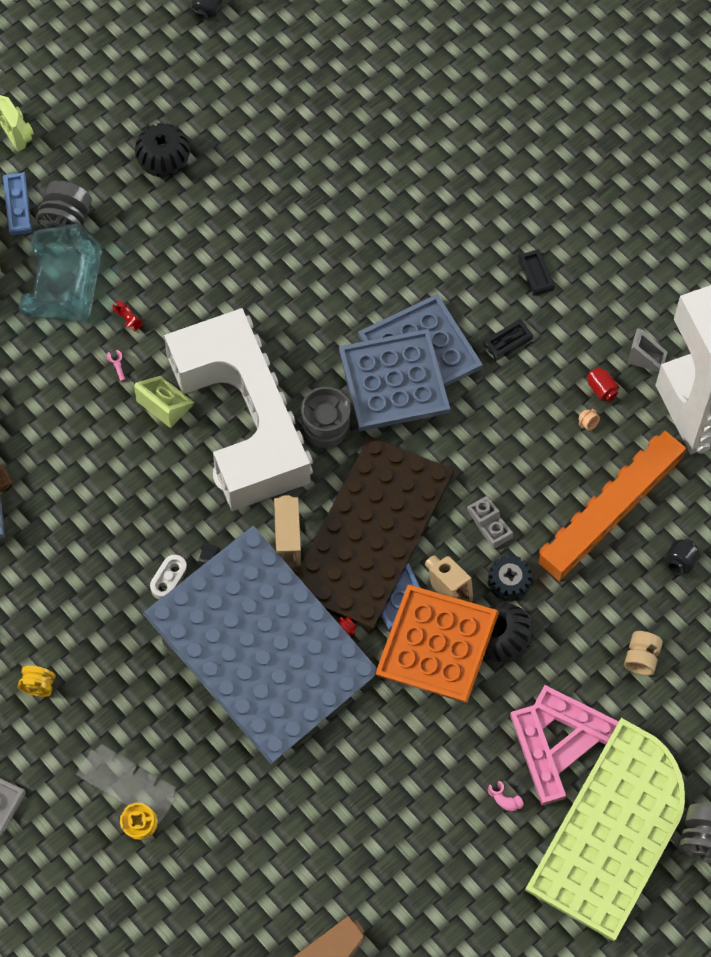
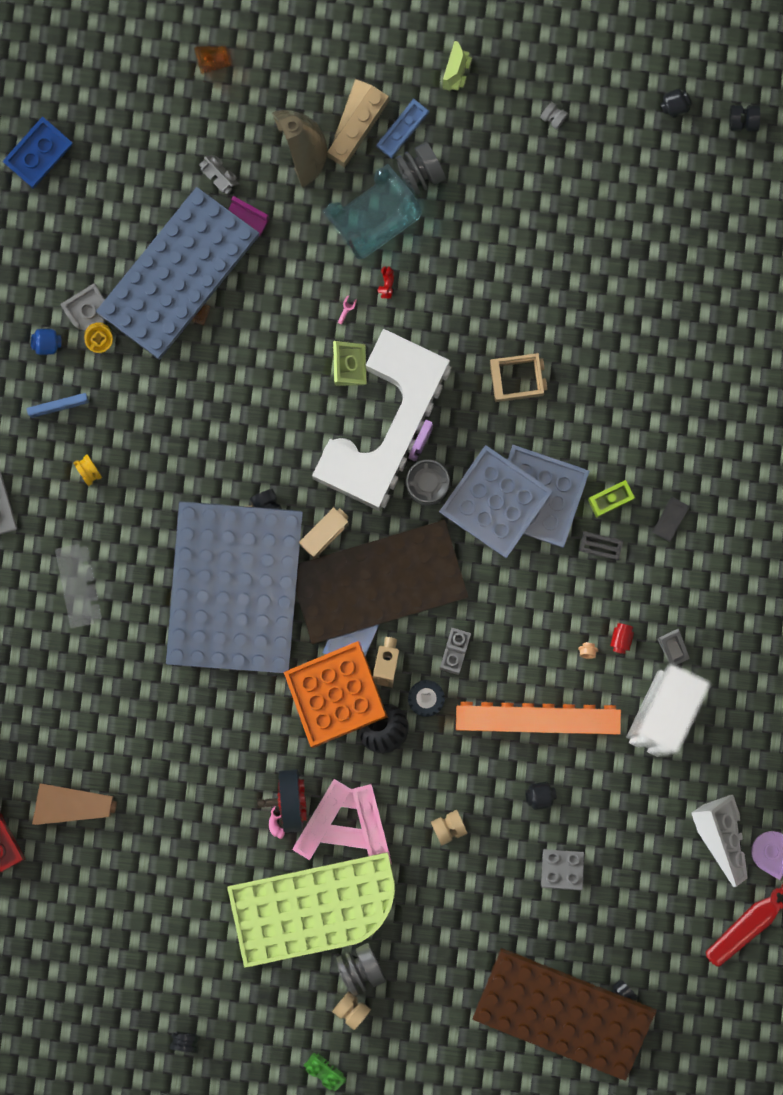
camera: 55 degrees right, 20 degrees up
yellow wheel [120,803,158,840] -> none
black wheel [135,123,190,177] -> none
white plate [150,555,187,600] -> none
red plate [337,617,356,636] -> none
none -> black wheel [258,769,307,833]
none -> lavender tile [408,420,433,461]
none -> tan window [490,353,547,402]
none -> light grey wheel [540,102,568,130]
none -> lime brick [588,480,635,518]

